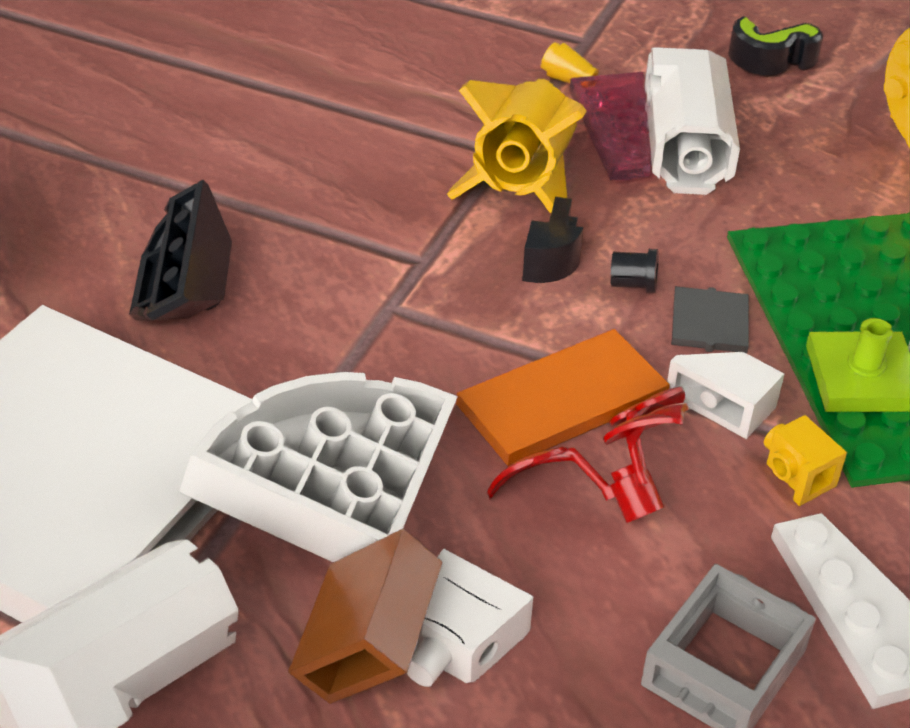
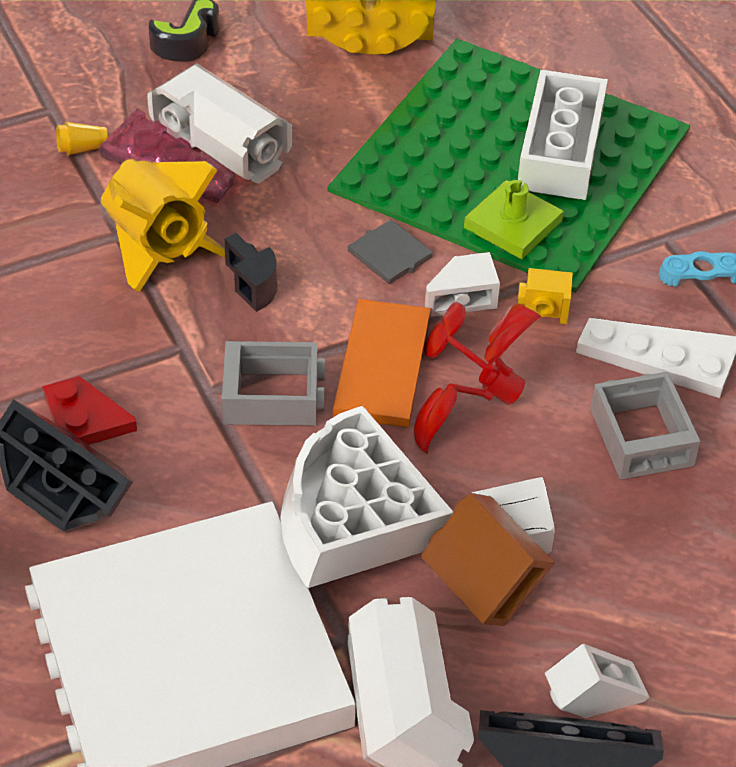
camera: 50 degrees left, 5 degrees up
black bush [611,249,659,293] -> none
none -> red wing [42,376,137,445]
none -> light grey window [222,341,325,426]

